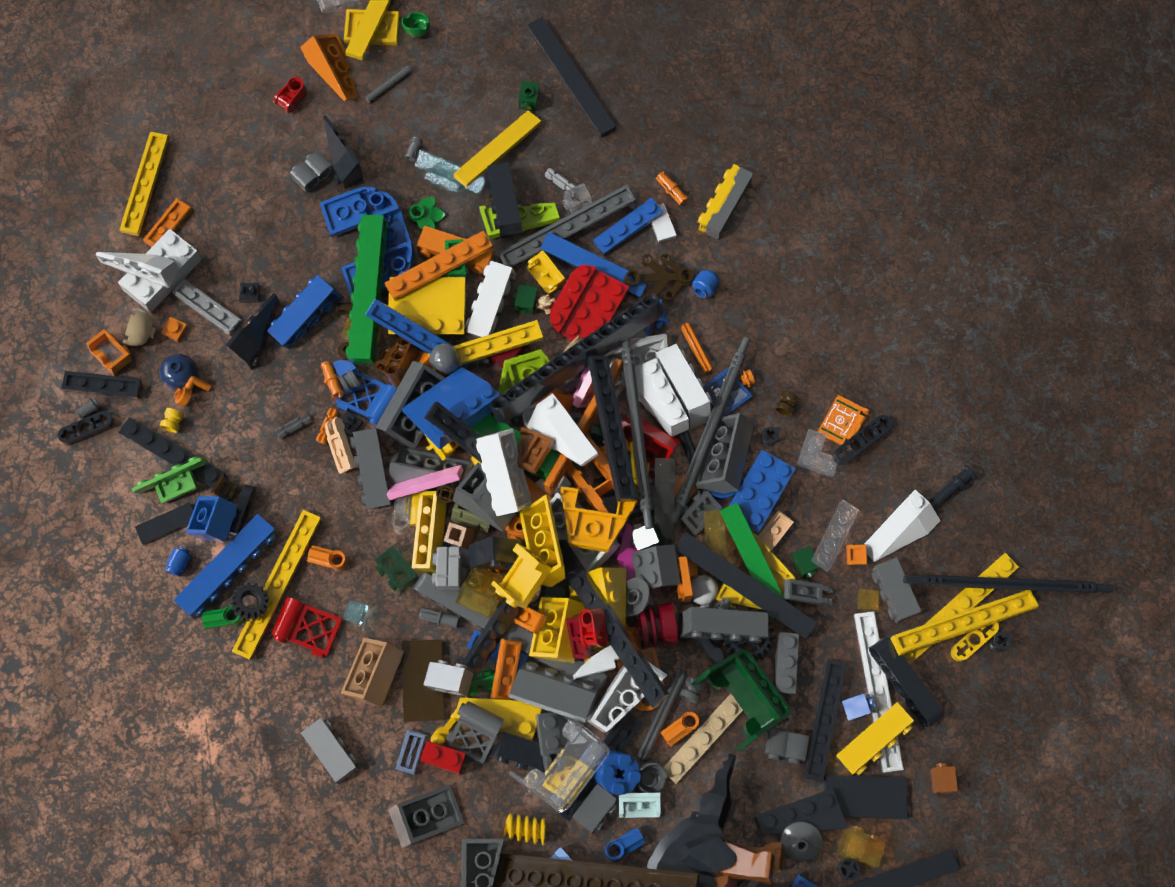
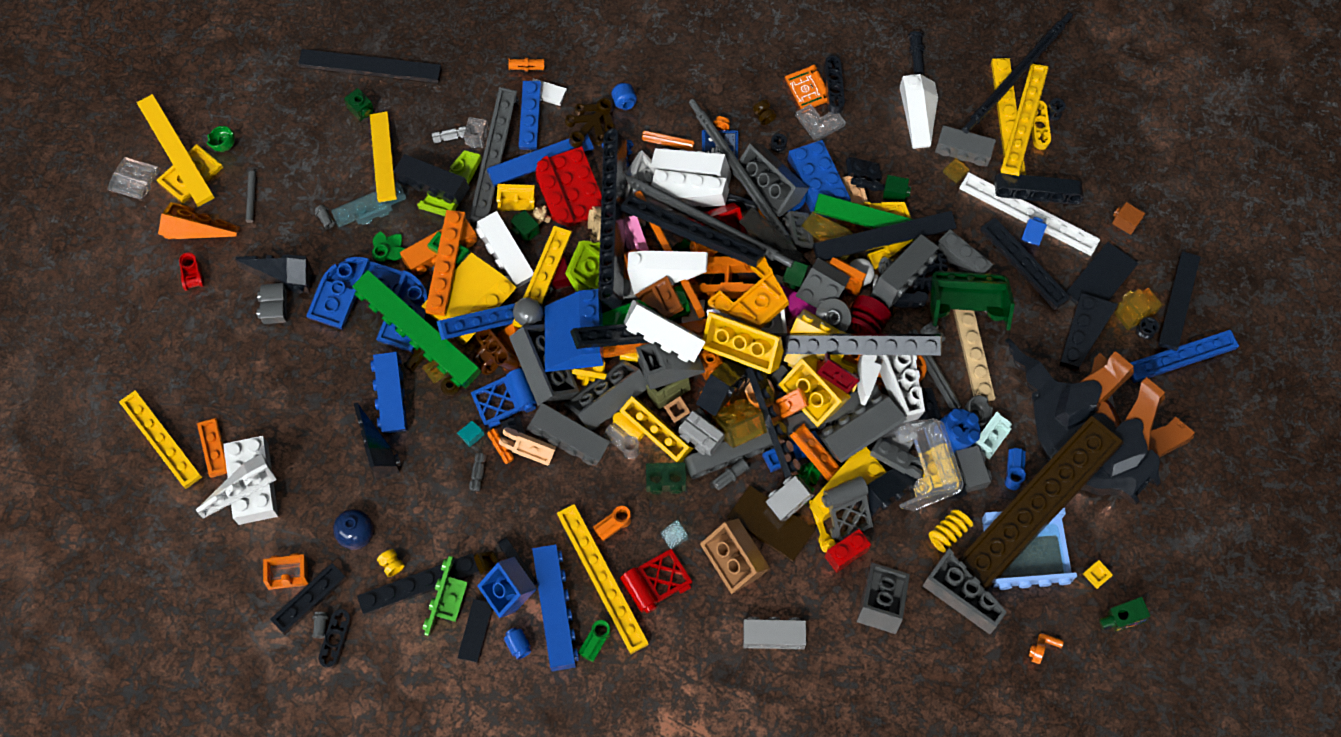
camera: 50 degrees left, 5 degrees down
tan cylinder [123,307,156,346] -> none
orange plate [161,317,188,343] -> none
light grey tile [172,278,242,336] -> none
orange plate [174,376,211,407] -> none
black tyre [231,582,269,621] -> none
black tile [239,283,260,303] -> none
orange pin [320,361,344,399] -> none
blue tile [333,360,358,376] -> none
dark grey wheel [338,370,361,393] -> none
bright pink tile [387,465,464,500] -> none
sand blue tile [395,730,427,775] -> none
dark brown wheel [436,481,460,503] -> none
yellow panel [491,543,552,609] -> none
red piece [579,608,608,648] -> none
orange piece [660,712,699,747] -> none
piece [698,164,753,240] -> none
dark grey brick [764,729,809,765] -> none
dark grey dish [781,821,822,861] -> none
dark grey hinge [784,579,833,606] -> none
clear plate [811,500,859,572] -> none
yellow brick [836,702,914,775] -> none
orange plate [846,545,867,565] -> none
none -> teal slope [457,421,484,447]
none -> black plate [846,157,885,191]

